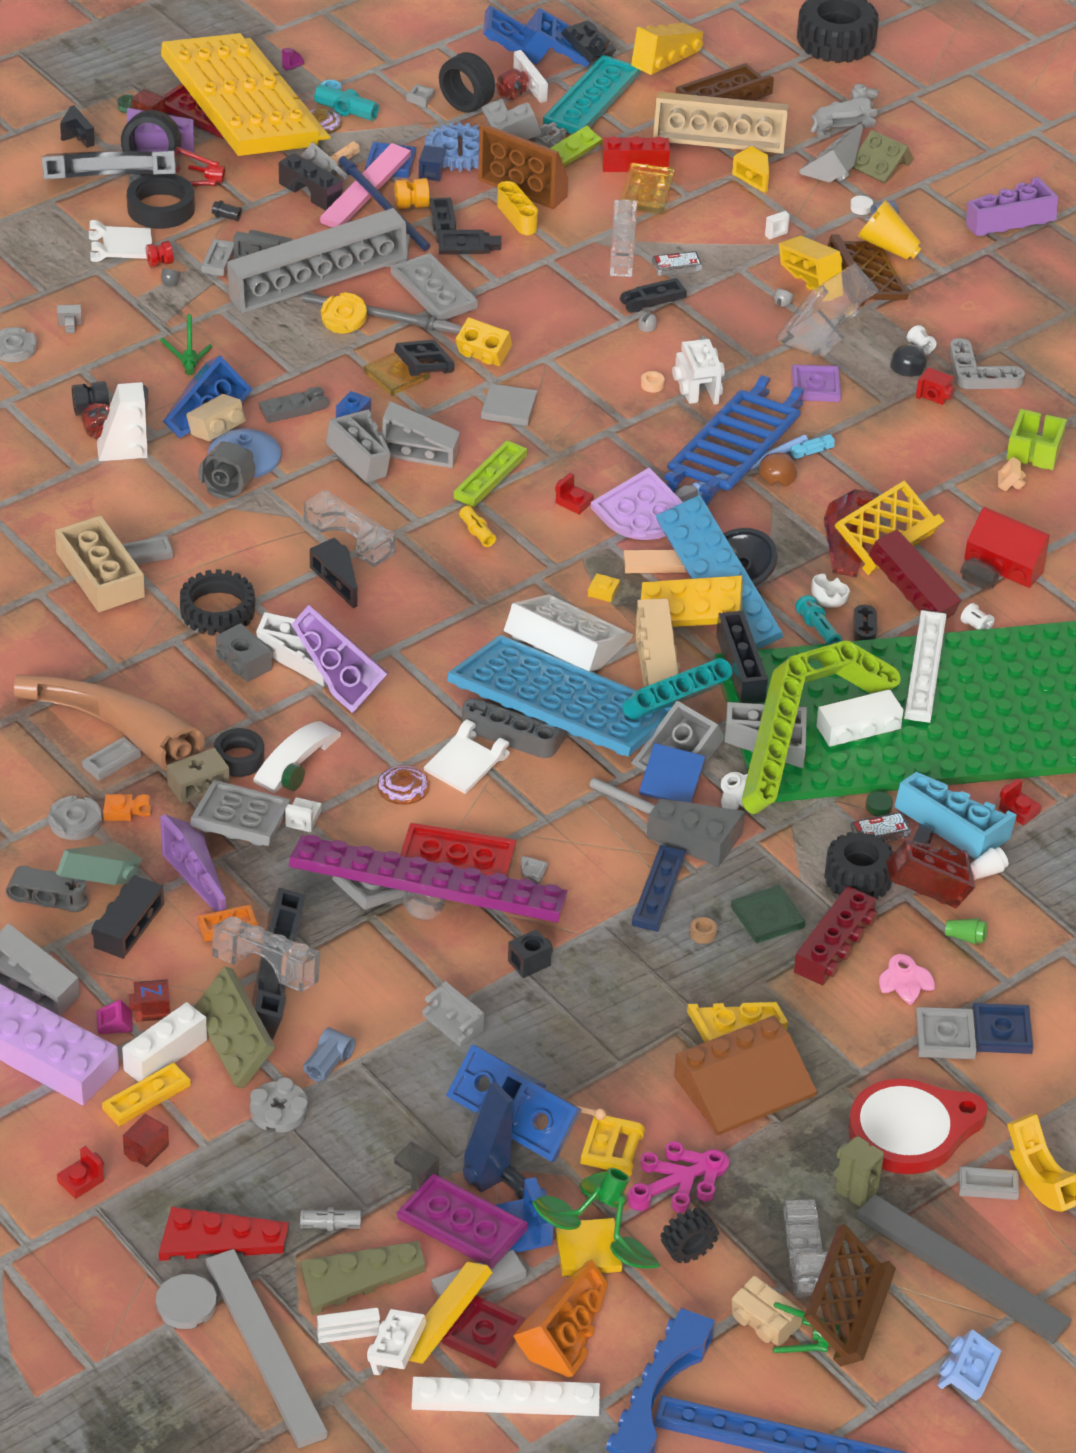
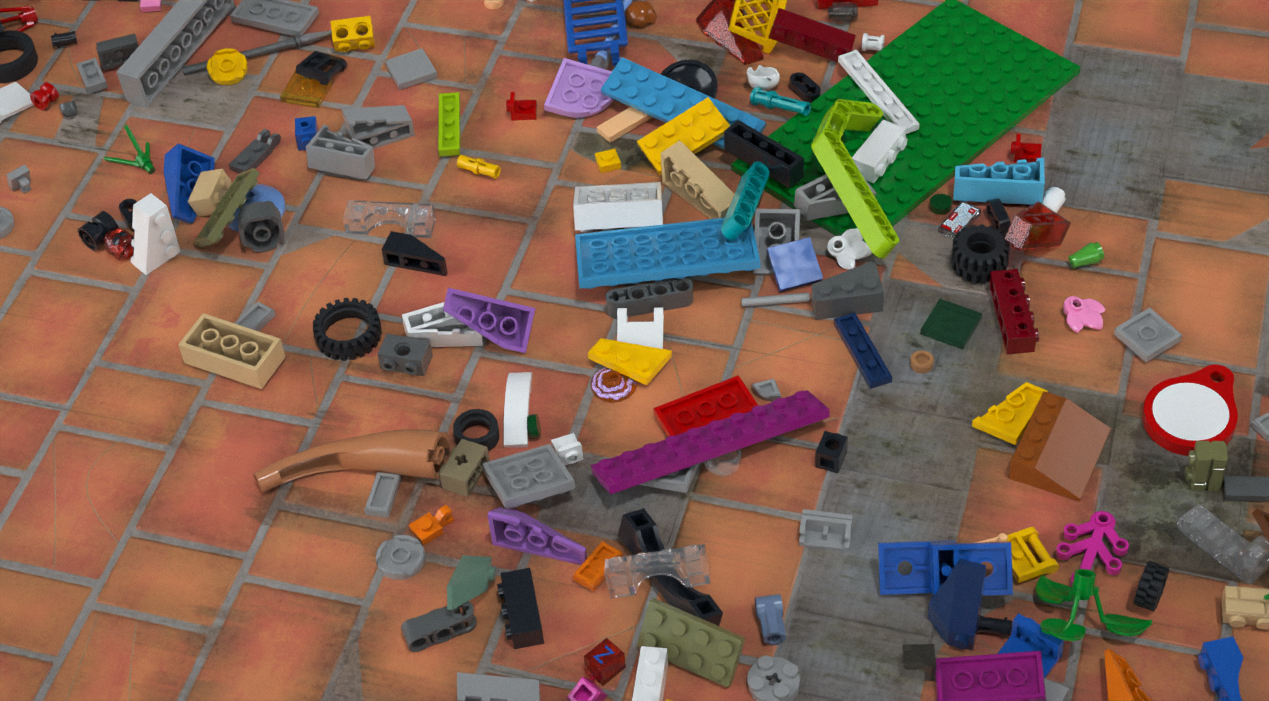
camera: 30 degrees left, 5 degrees up
yellow tile [554,1218,622,1276] -> none
dark blue tile [972,1003,1033,1054] -> none
none -> olive plate [193,168,260,248]
none -> yellow wing [588,338,672,385]

